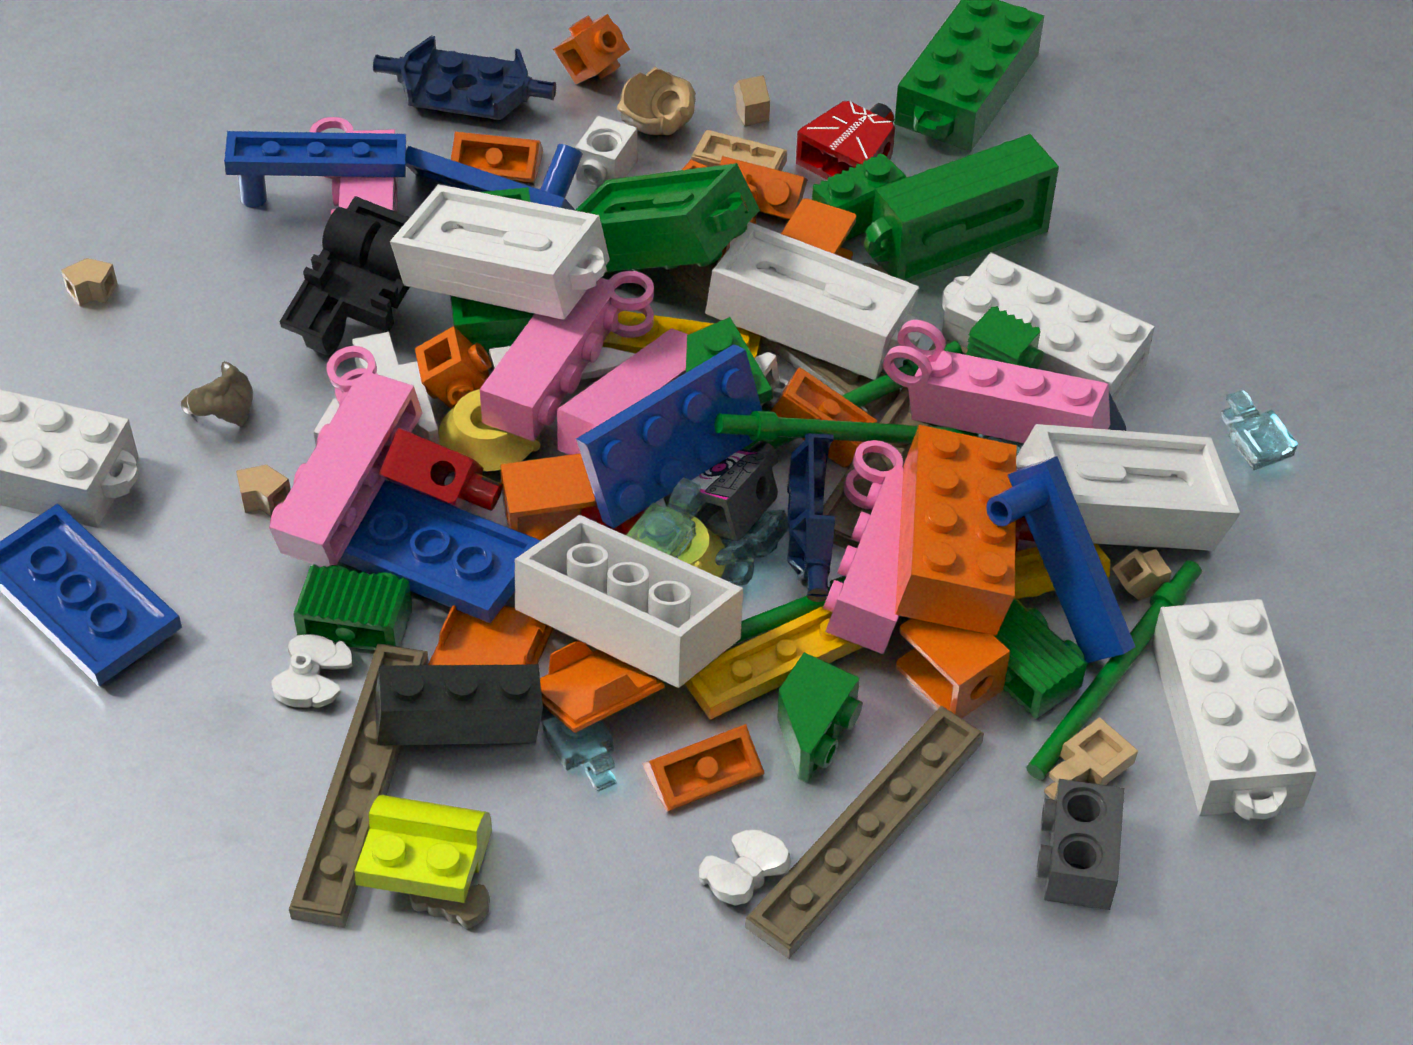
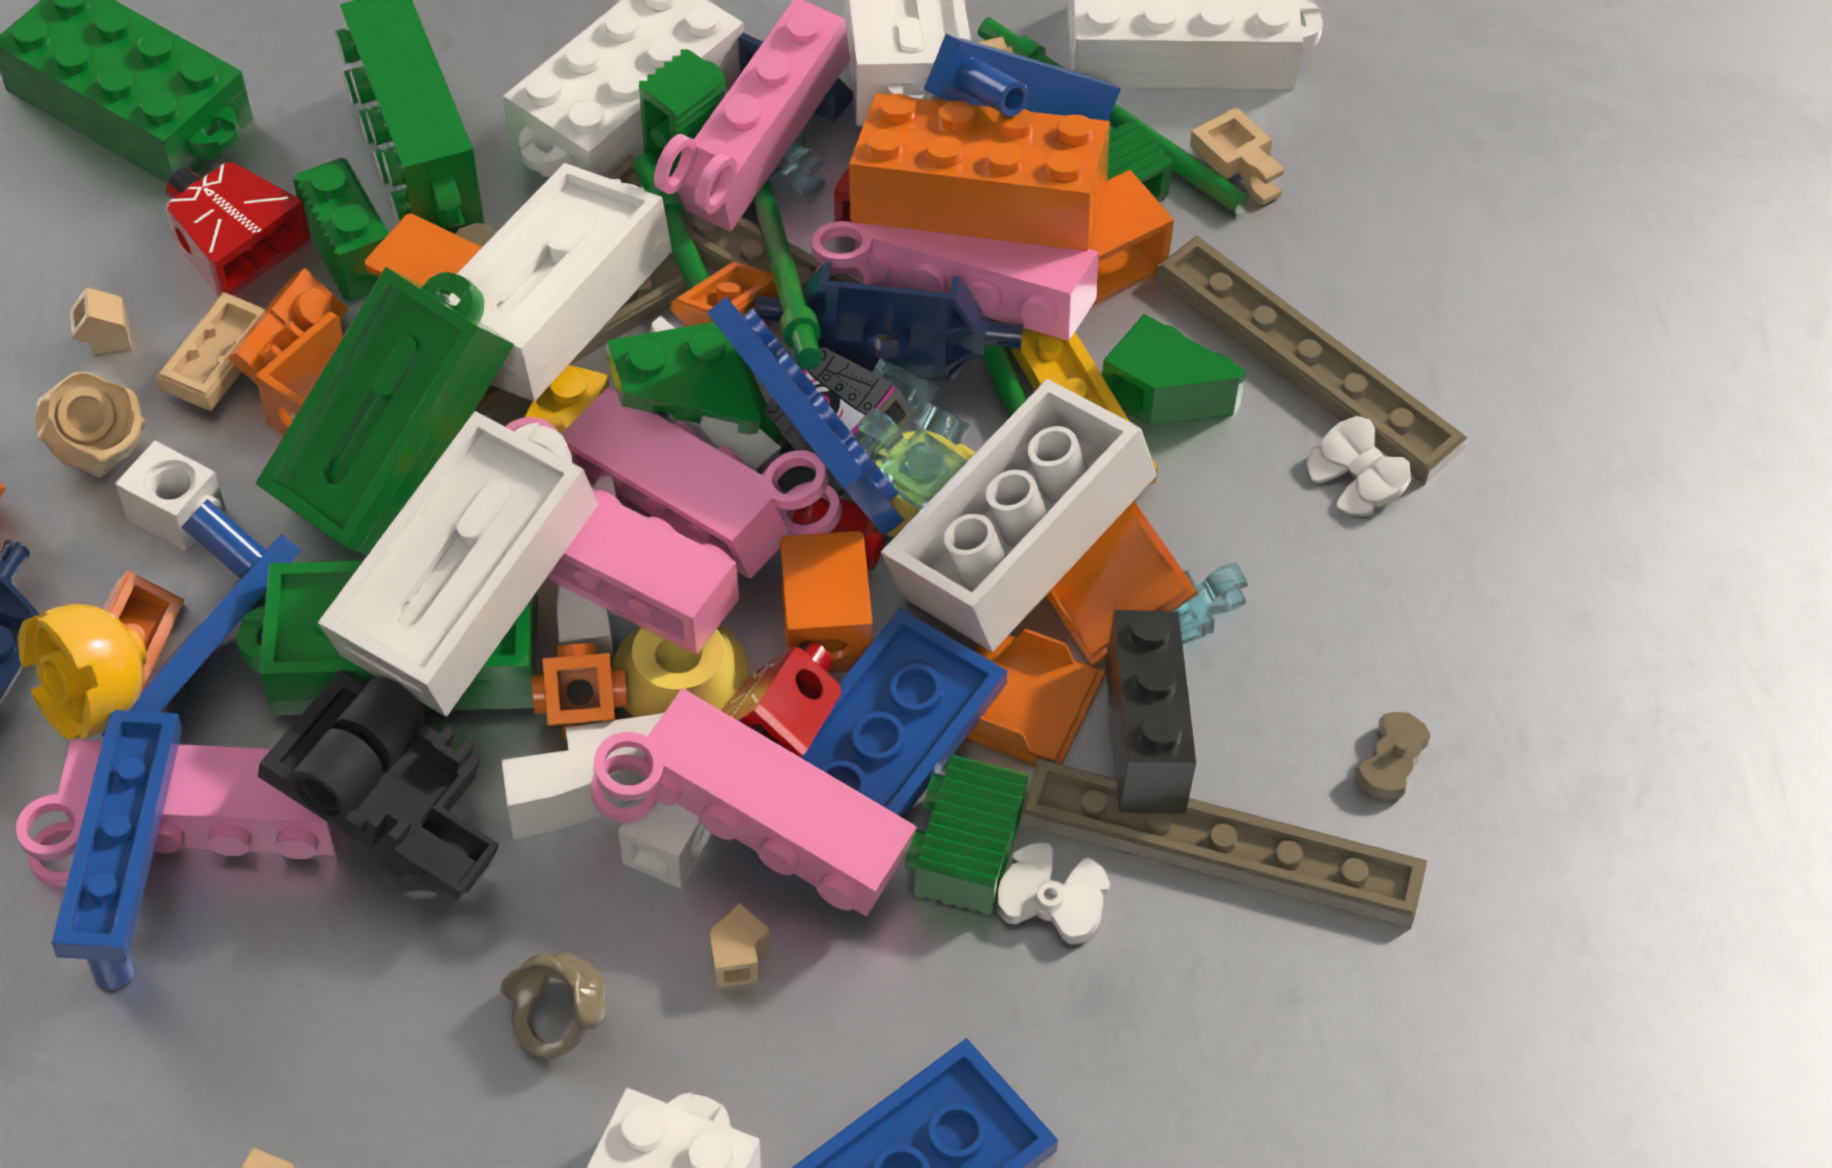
camera: 85 degrees left, 5 degrees up
neon yellow brick [354,795,492,903] -> none
orange slope [642,724,765,812] -> none
dark grey brick [1036,779,1124,910] -> none
none -> yellow cylinder [18,603,147,740]

